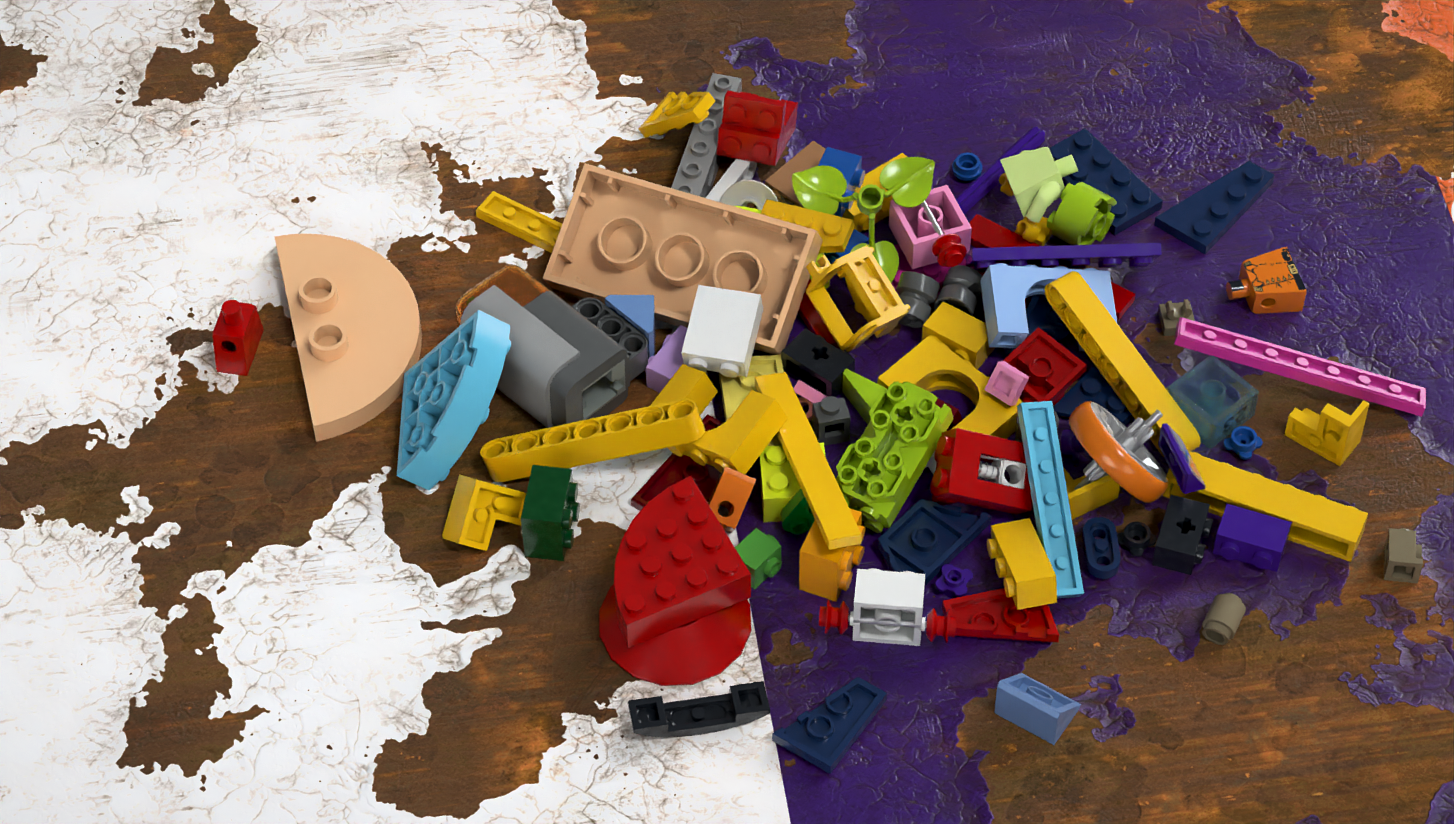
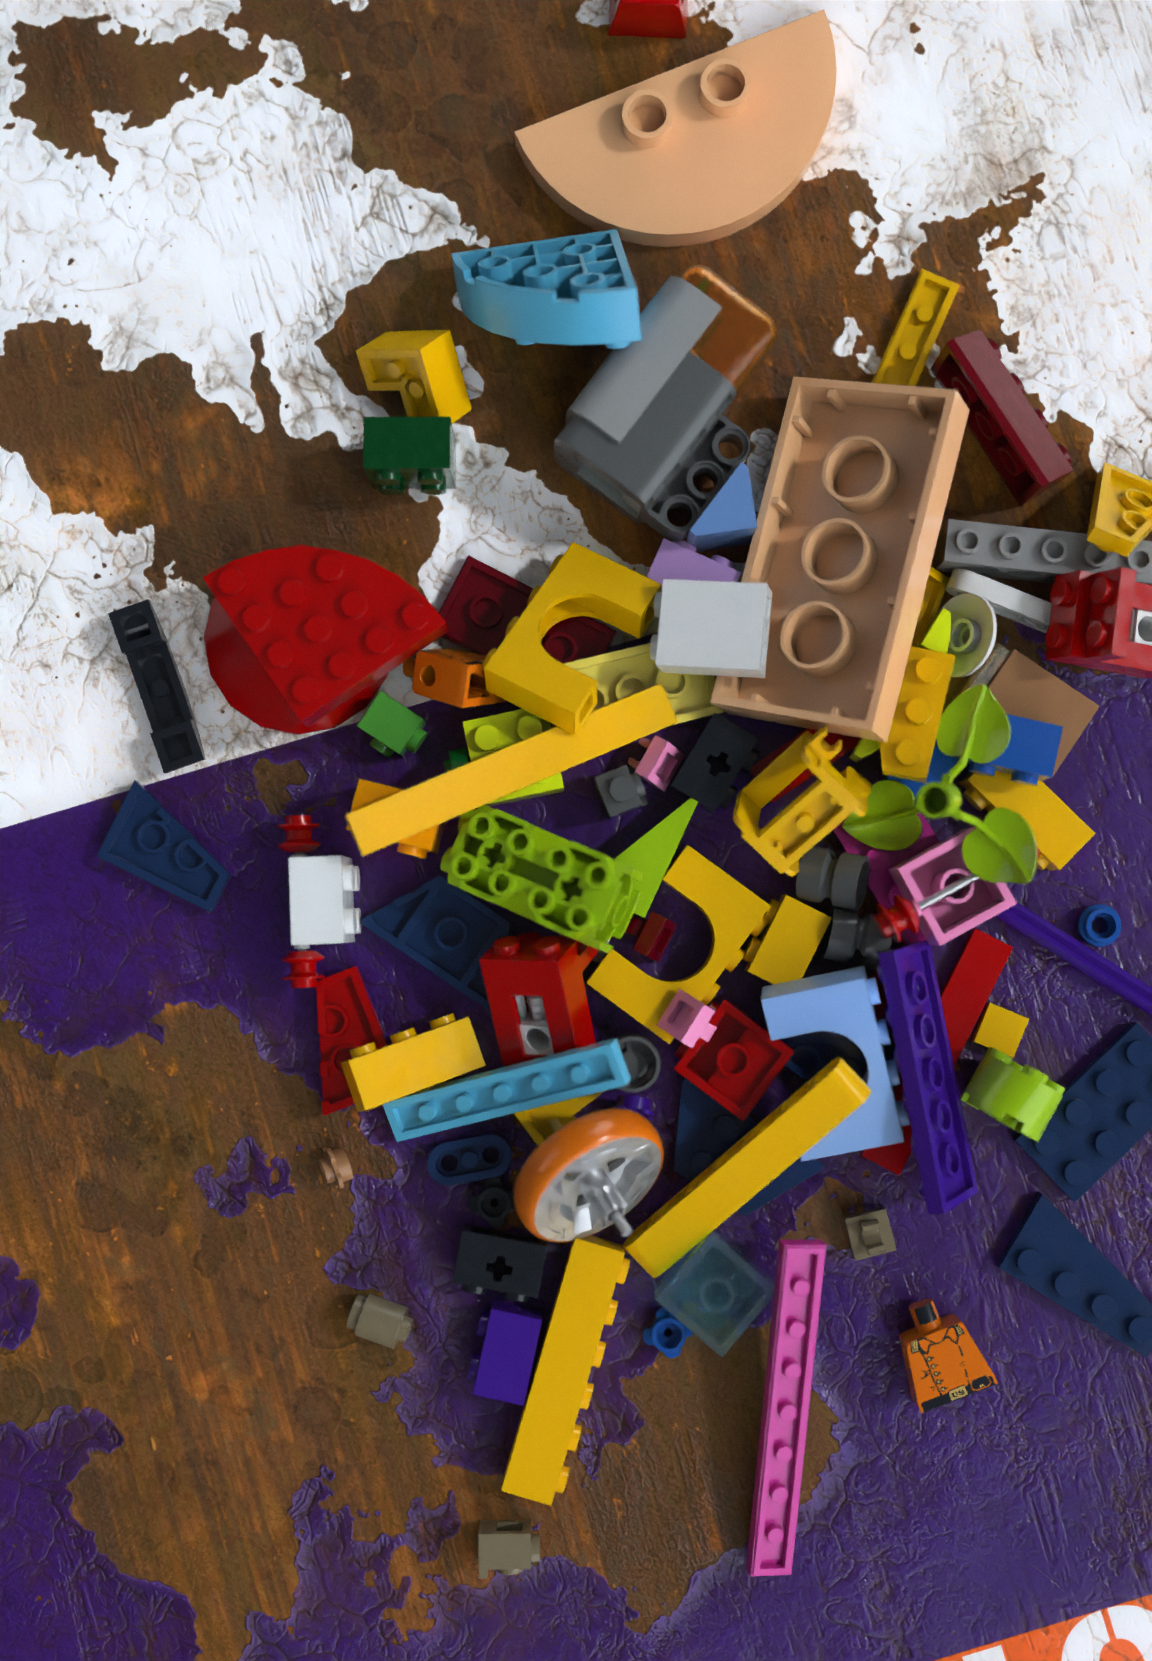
camera: 85 degrees right, 35 degrees up
yellow beam [480,399,705,482] -> none
dark purple plate [935,564,973,598] -> none
medium blue slope [994,673,1081,745] -> none
yellowish green torso [999,147,1078,242] -> none
dark purple slope [1158,423,1206,494] -> none
yellow panel [1284,400,1370,466] -> none
none -> medium nougat plate [318,1147,353,1189]
none -> dark red slope [930,329,1073,507]

